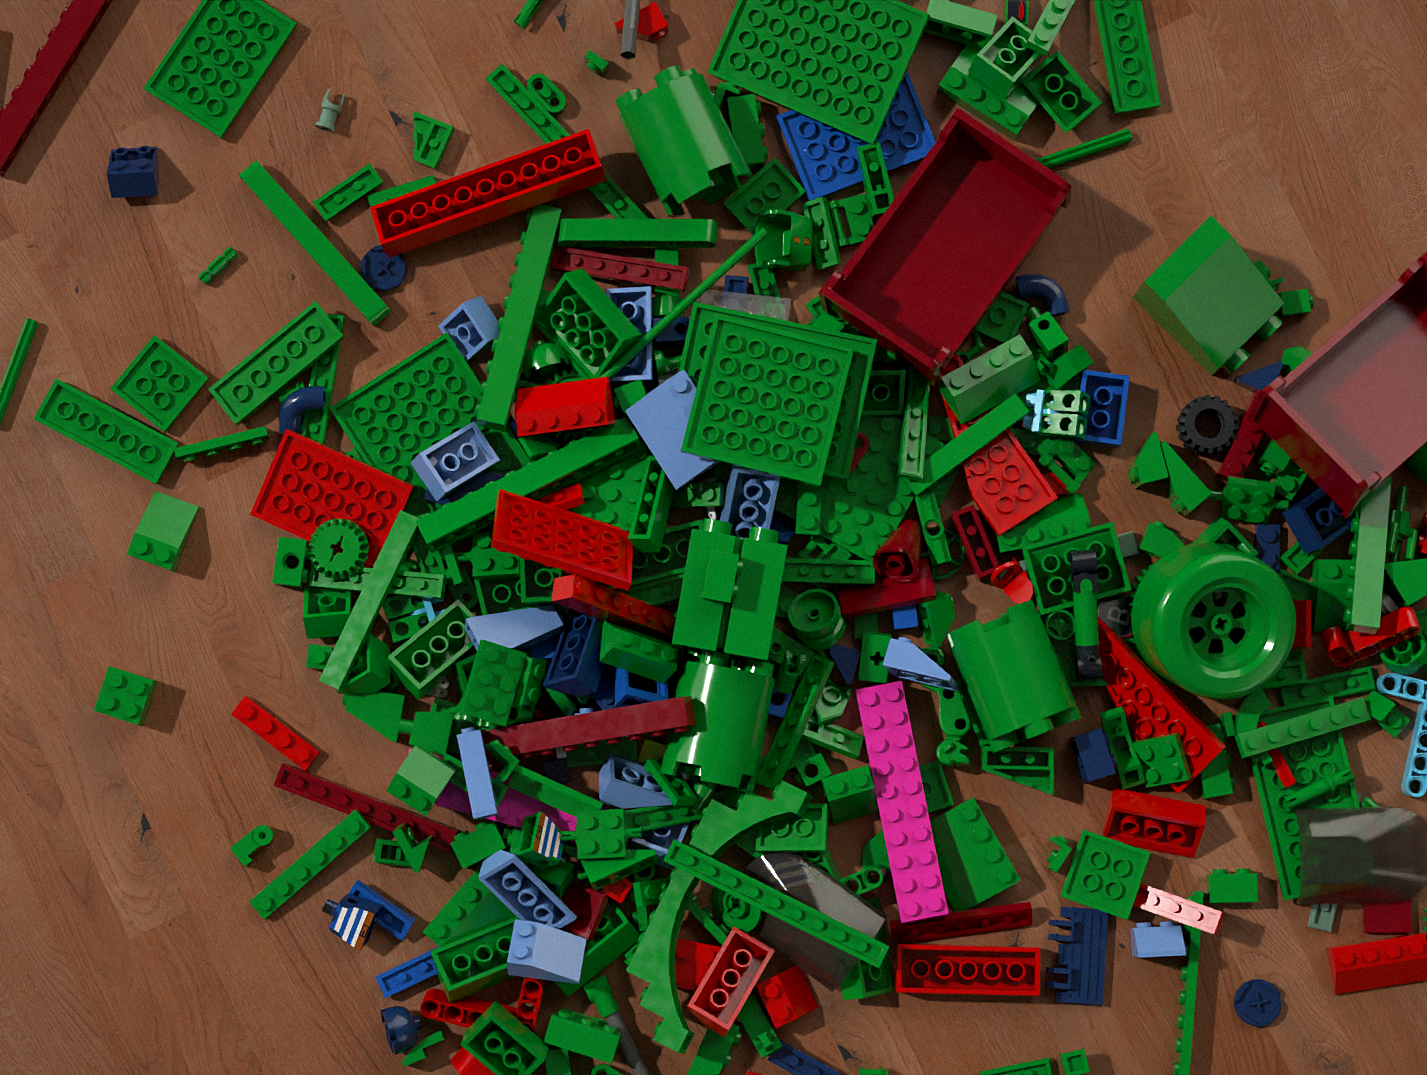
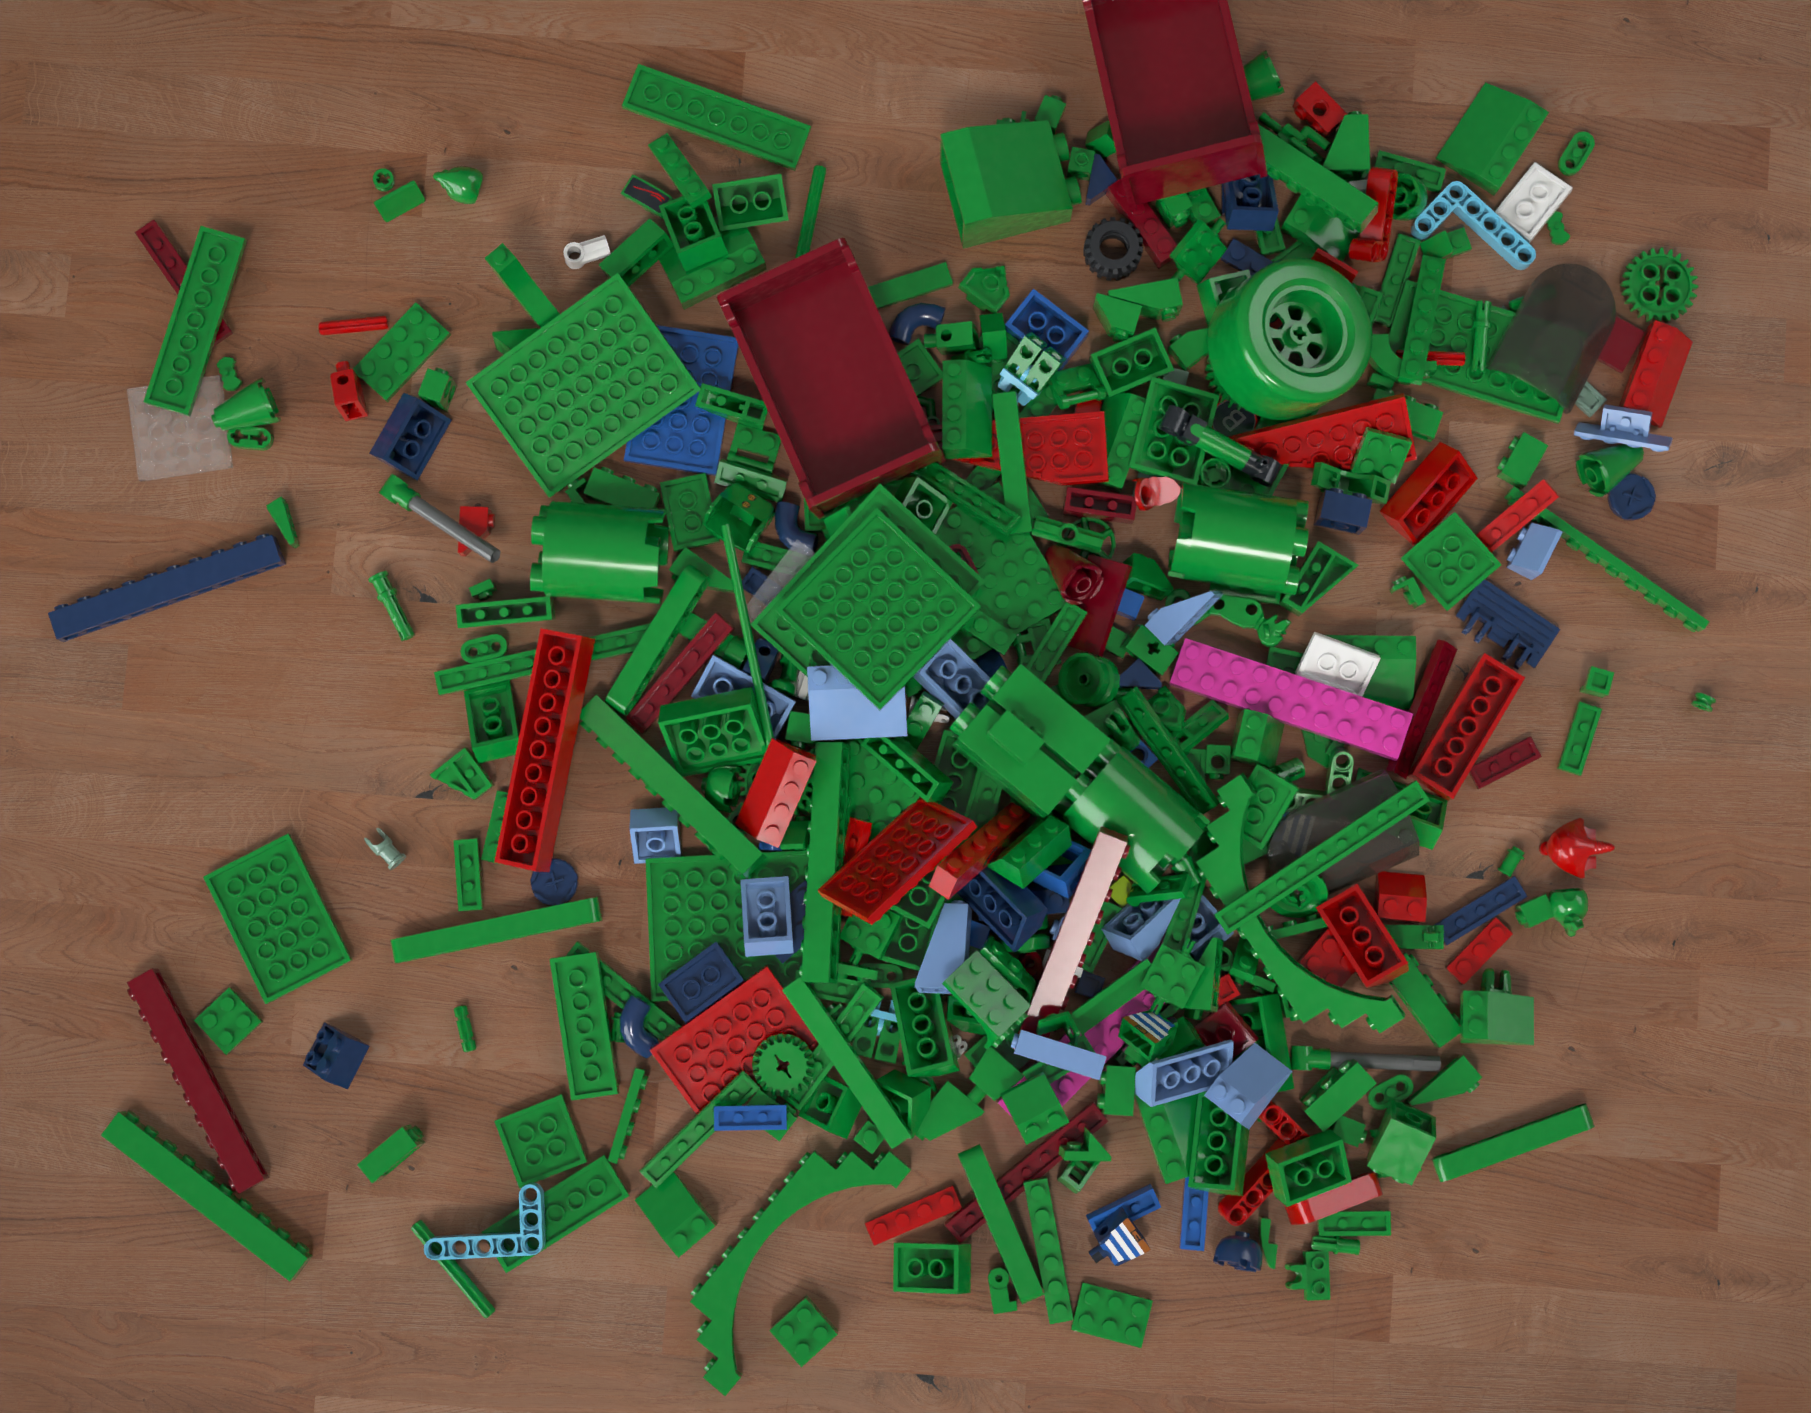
camera: 60 degrees left, 0 degrees up
none -> green plate [194,987,263,1055]
none -> green window [357,1124,426,1183]
none -> medium azure beam [424,1183,546,1260]
none -> green brick [455,596,556,628]
none -> green slope [464,680,521,764]
none -> green tile [639,1070,760,1188]
none -> dark blue plate [658,942,745,1023]
none -> green slope [669,547,734,593]
none -> green arch [690,1150,911,1396]
none -> blue plate [714,1105,787,1131]
none -> dark blue cylinder [775,502,818,557]
none -> green tile [868,262,953,309]
none -> green slope [893,1242,971,1294]
none -> green plate [958,266,1010,314]
none -> green beam [958,1144,1044,1305]
none -> green brick [1067,147,1095,181]
none -> green plate [1071,1282,1153,1348]
none -> green slope [1089,327,1174,398]
none -> green hinge [1269,757,1305,782]
none -> white tile [1295,632,1381,697]
none -> dark red tile [1469,736,1542,789]
none -> medium blue bracket [1574,405,1673,452]
none -> green cone [1576,443,1644,497]

